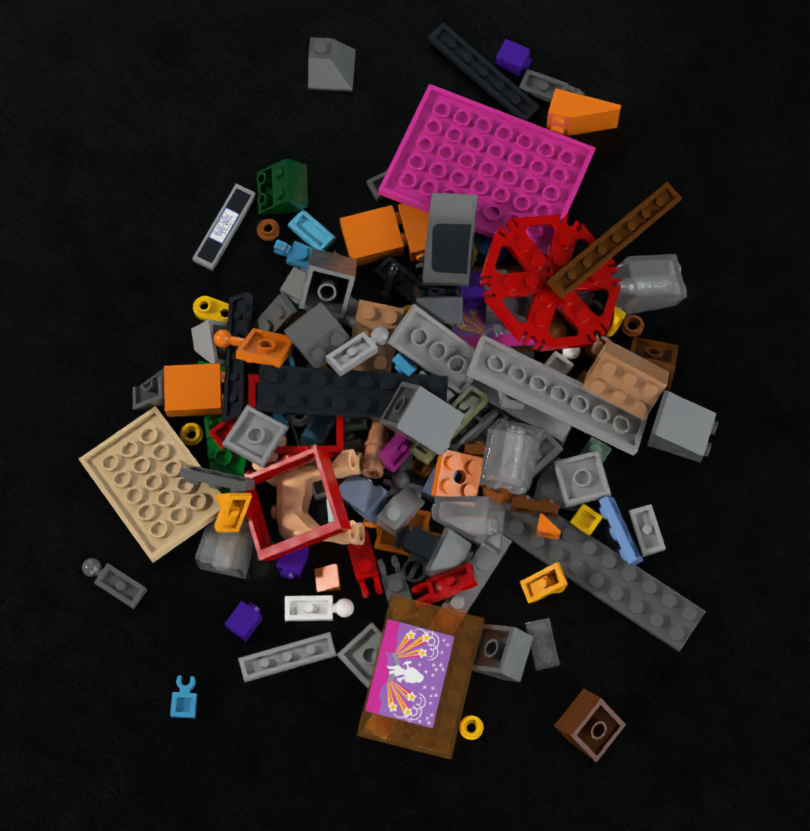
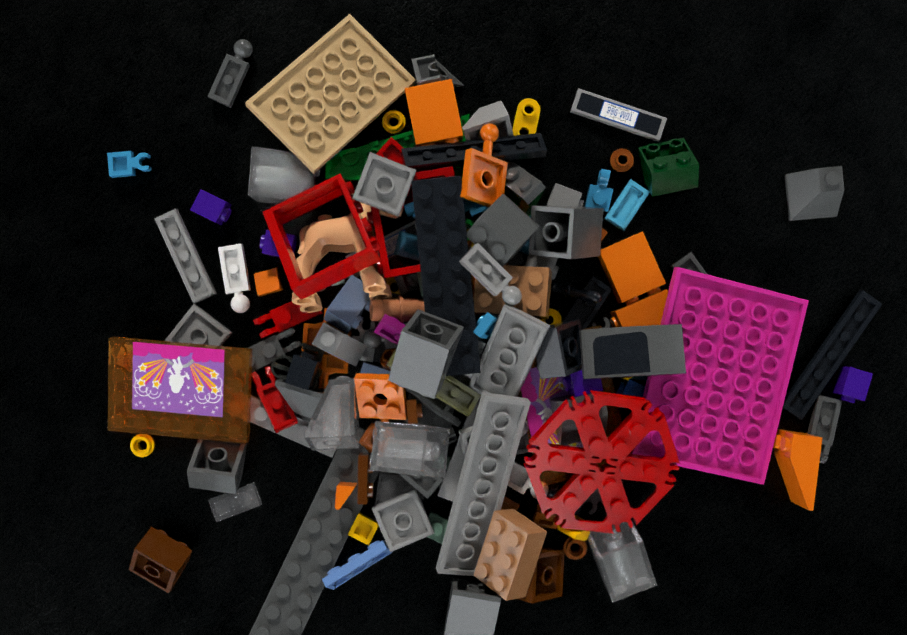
camera: 75 degrees right, 15 degrees up
dark grey plate [179,465,255,493] -> none
light orange slope [214,493,252,532] -> none
light orange slope [520,562,568,603] -> none
reddish brown plate [546,182,682,300] -> none
light grey plate [628,504,666,557] -> none

